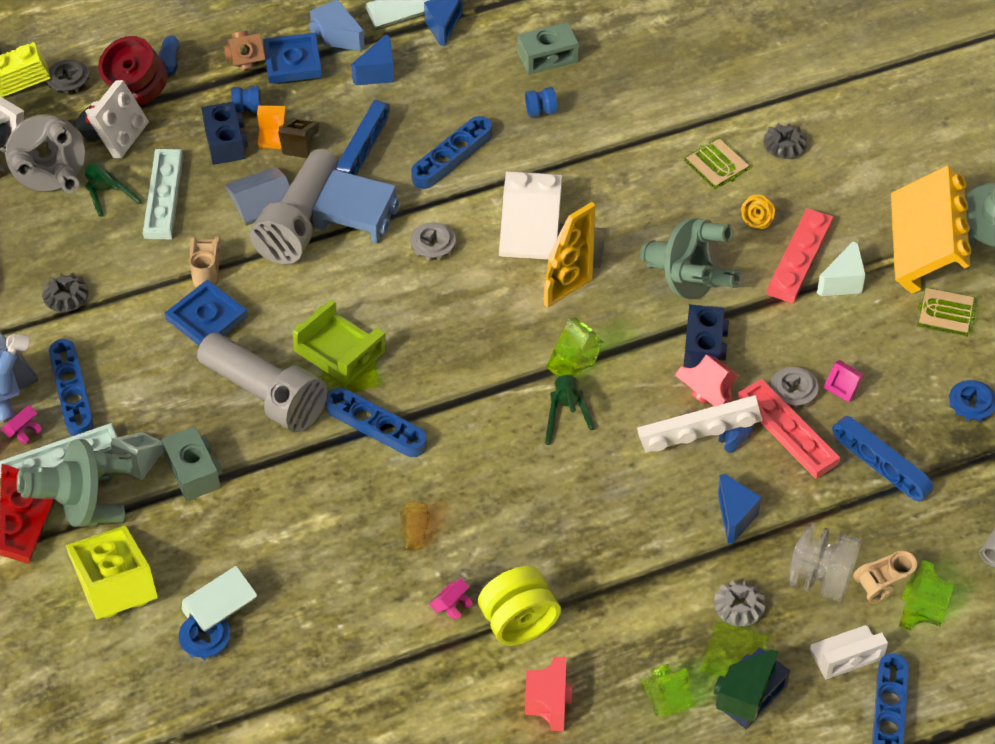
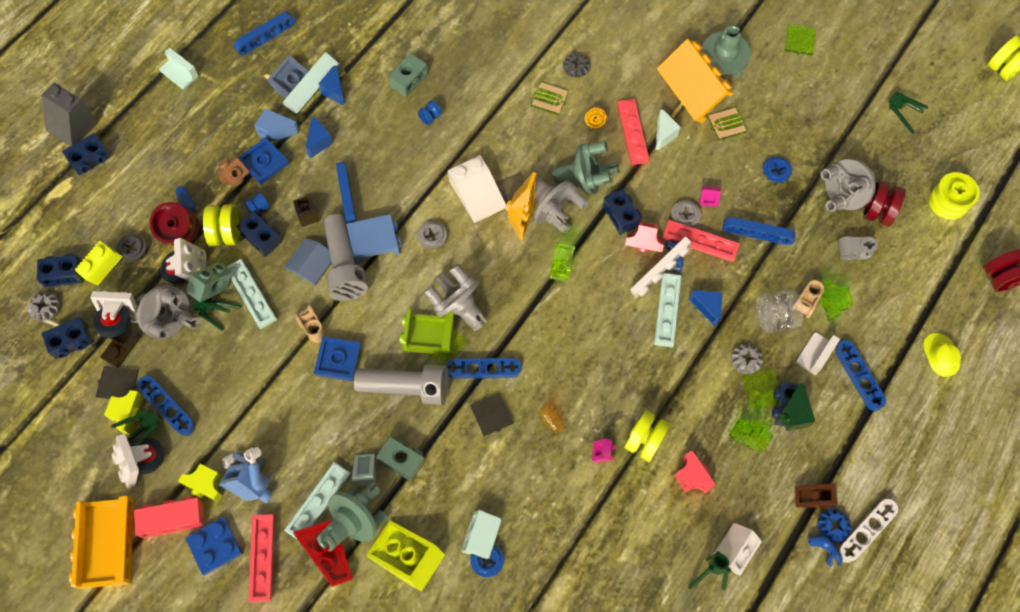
camera: 35 degrees left, 15 degrees up
dark pink tile [1,405,41,445] -> none
dark grey gear [42,273,89,312] -> none
blue beam [49,339,94,436] -> none
light orange panel [257,106,287,149] -> none
blue beam [411,116,492,189] -> none
dark green plant [545,375,594,445] -> none
none -> sand green brick [186,262,232,302]
none -> neon yellow wheel [203,204,240,246]
none -> light grey piece [423,263,488,331]
none -> clear smoke piece [470,392,514,436]
none -> light grey piece [523,174,589,235]
none -> light aqua tile [654,273,682,348]

